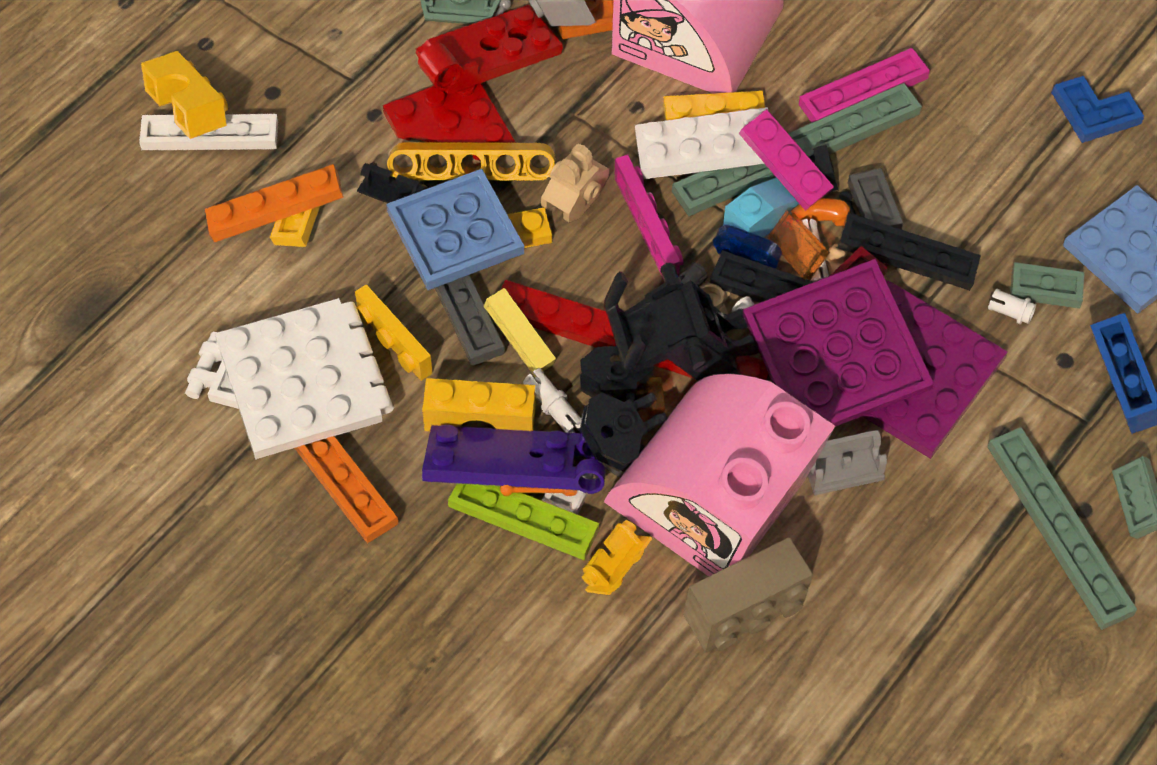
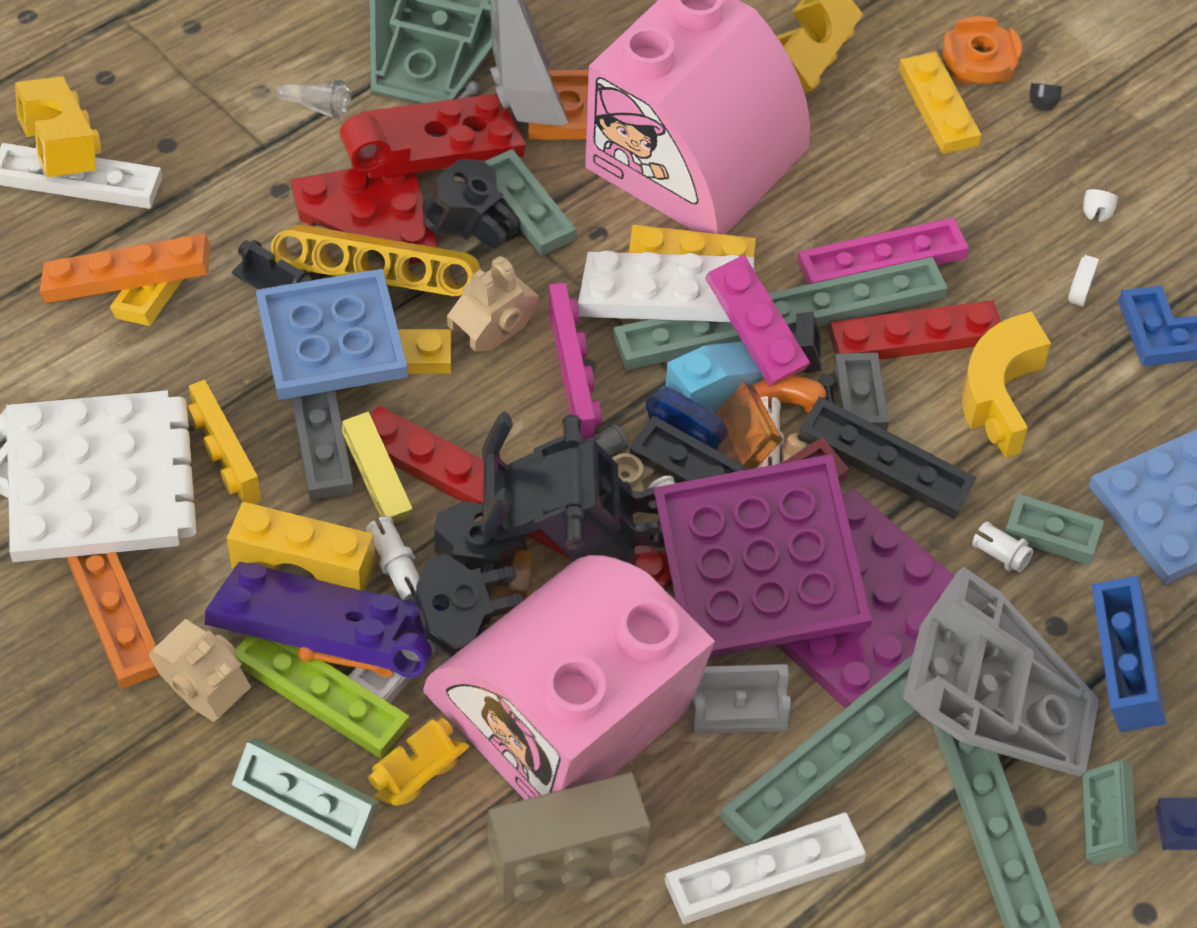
camera: 10 degrees right, 5 degrees down
none -> tan hinge [148,619,251,722]
none -> plate [231,738,380,849]
none -> clear cone [276,79,351,119]
none -> black hinge [422,159,520,250]
none -> sand green plate [485,149,577,256]
none -> white plate [665,812,866,925]
none -> sand green plate [720,654,919,846]
none -> red plate [829,300,1001,360]
none -> light grey wedge [903,567,1099,777]
none -> yellow arch [962,311,1051,458]
none -> white tile [1068,255,1099,307]
none -> white hinge [1083,189,1118,222]

